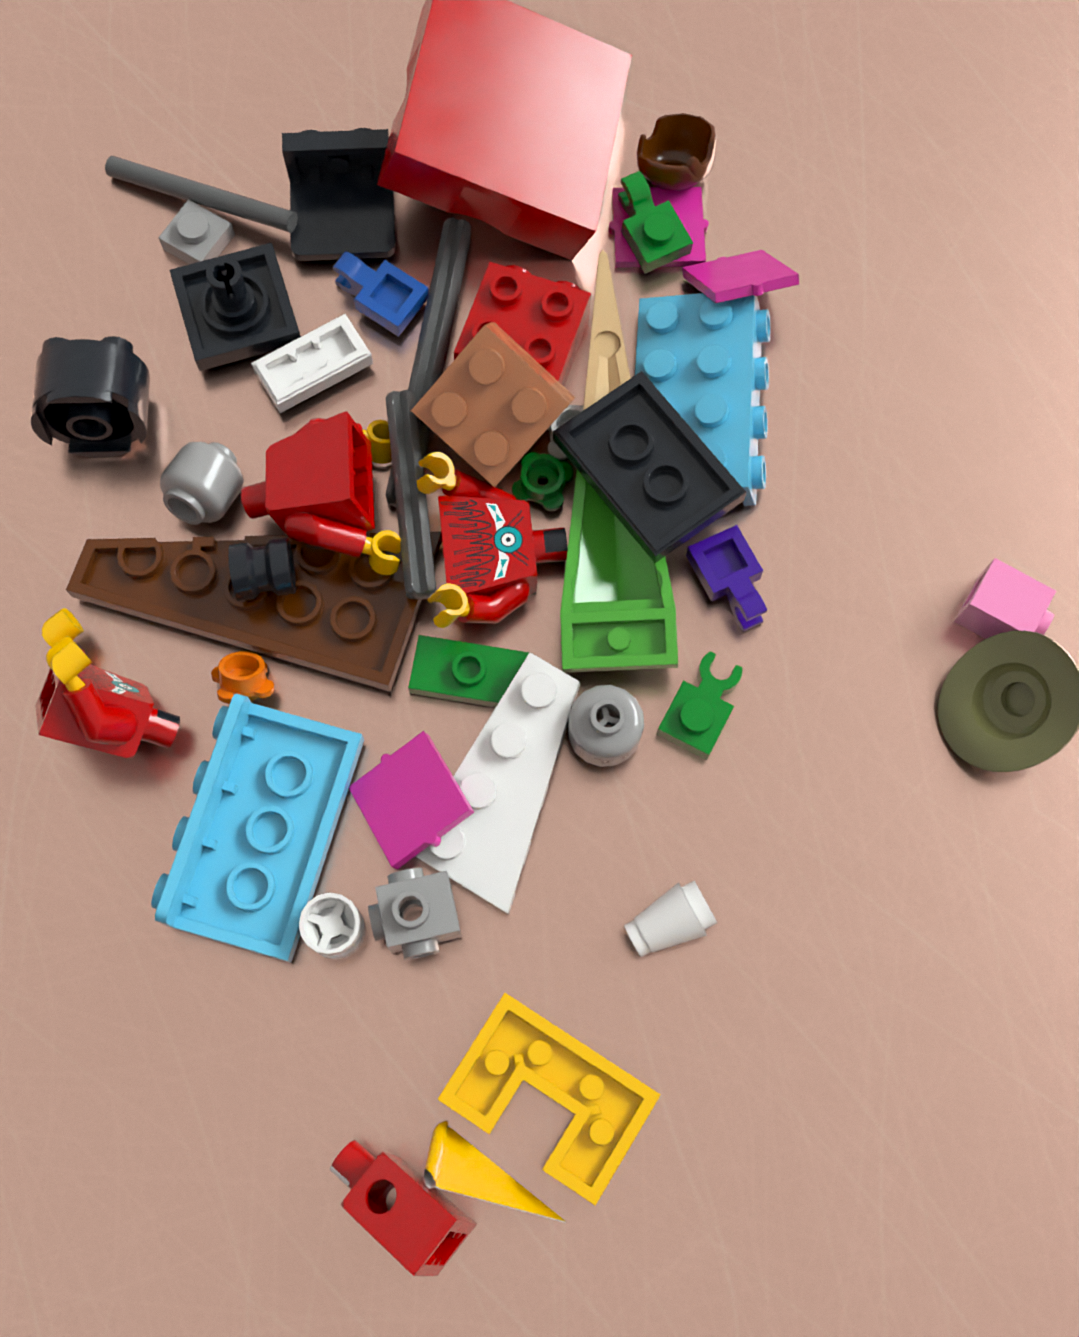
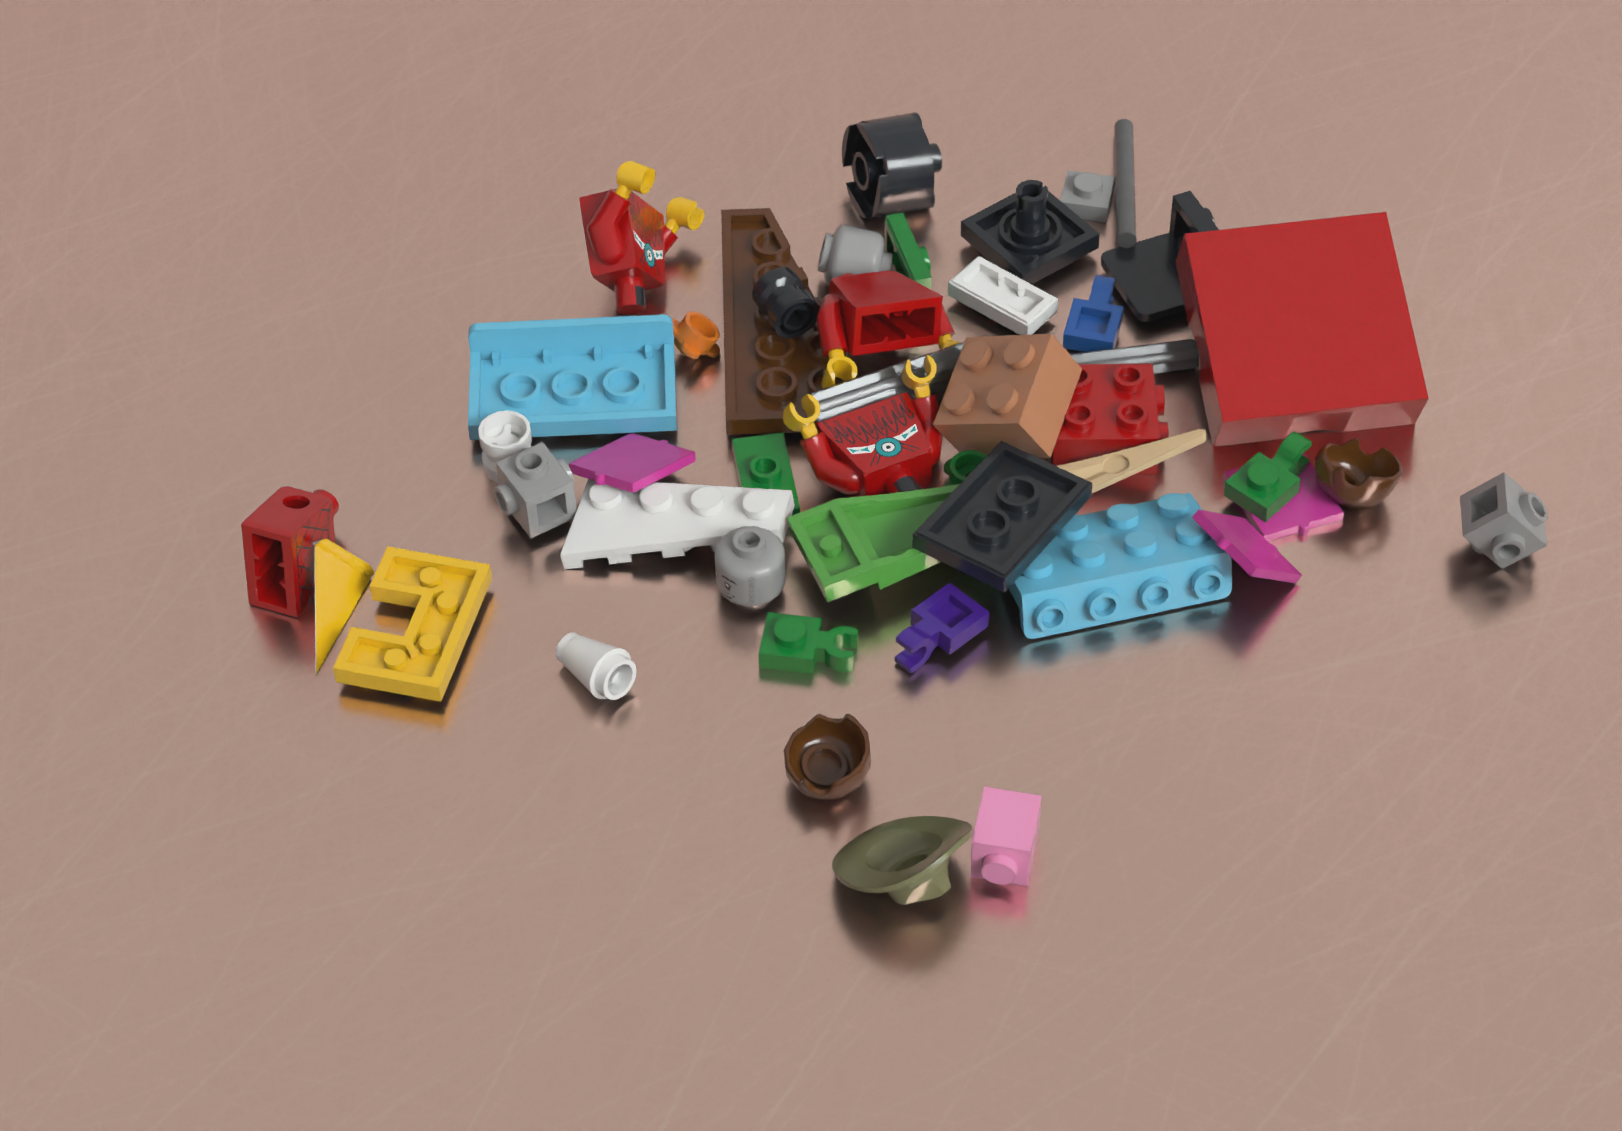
camera: 75 degrees right, 25 degrees down
none -> reddish brown hair [783,714,871,801]
none -> green plate [885,212,932,290]
none -> light grey brick [1460,472,1548,569]

